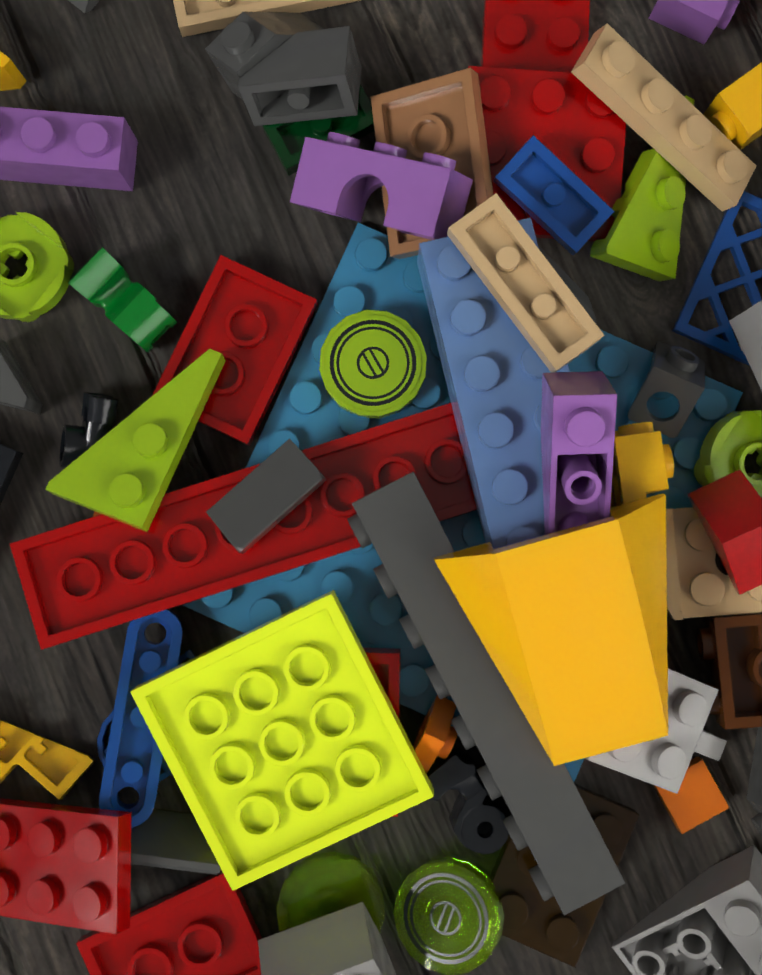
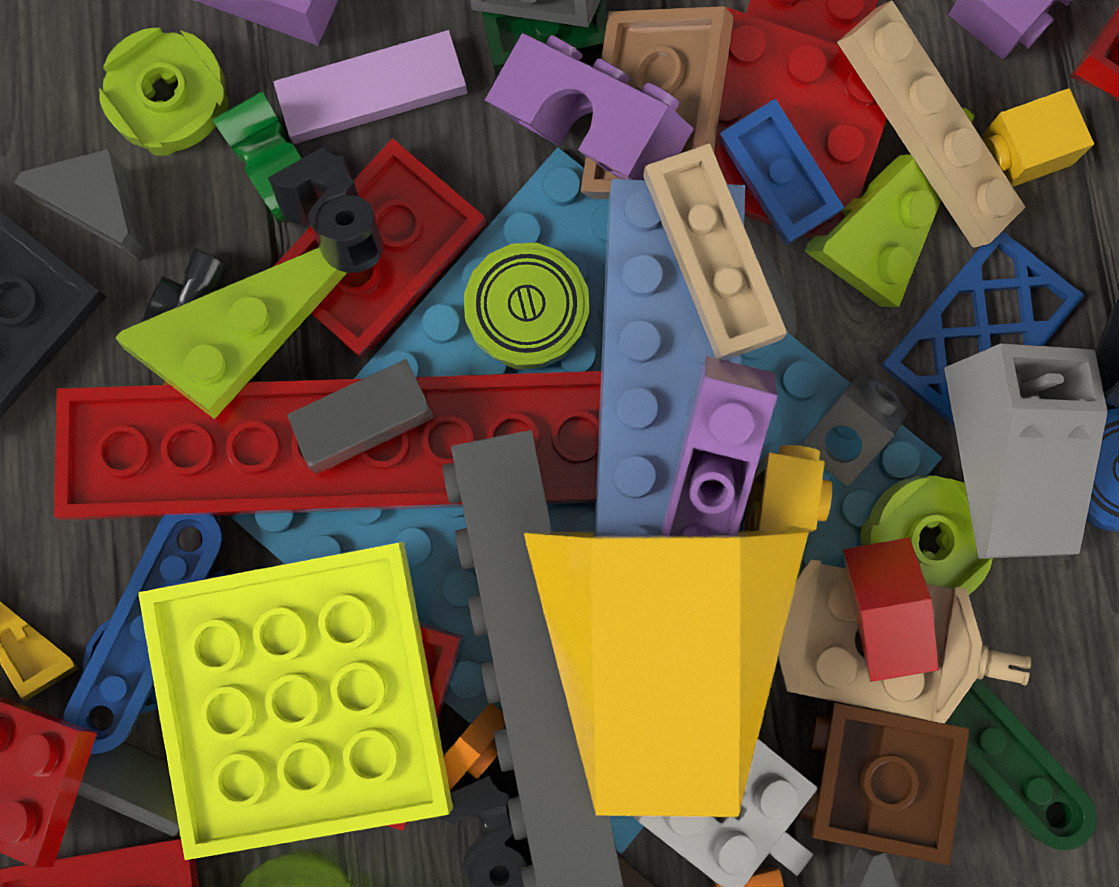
camera: 15 degrees right, 5 degrees down
none -> black leg [268,146,384,273]
none -> lavender tile [273,30,467,145]

